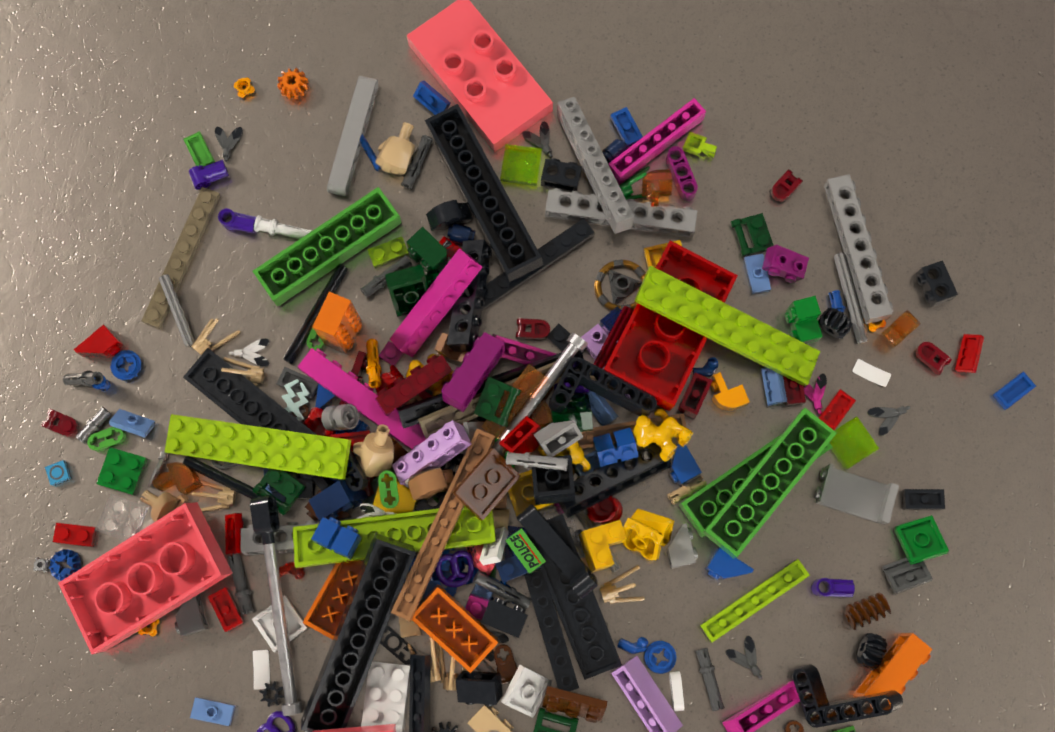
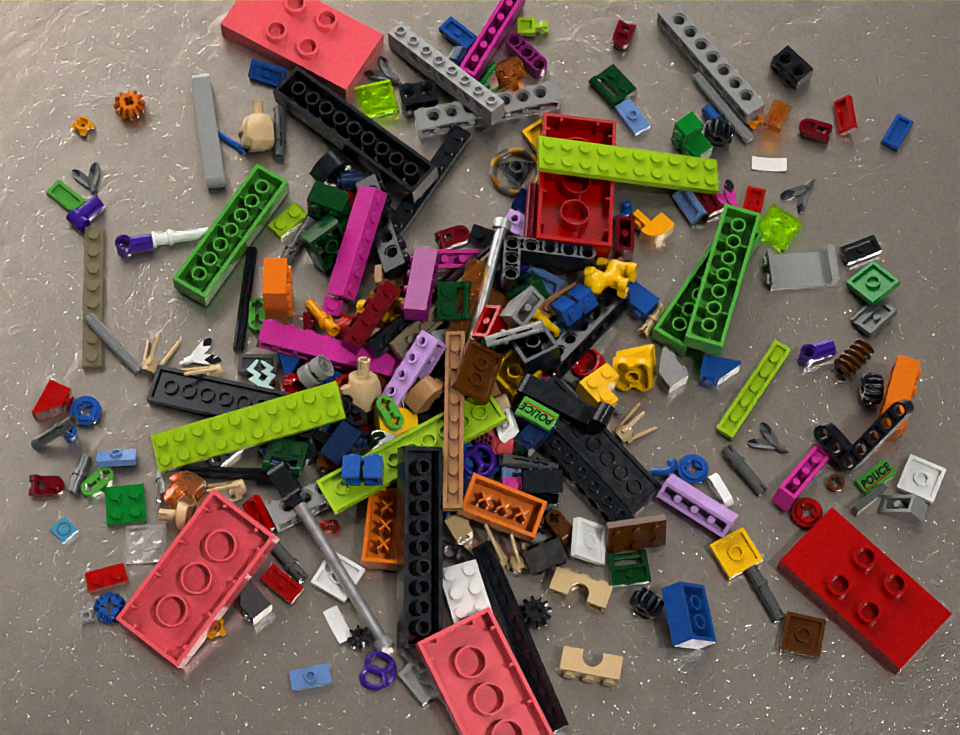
camera: 30 degrees left, 10 degrees down
magenta brick [762,244,809,283] -> none

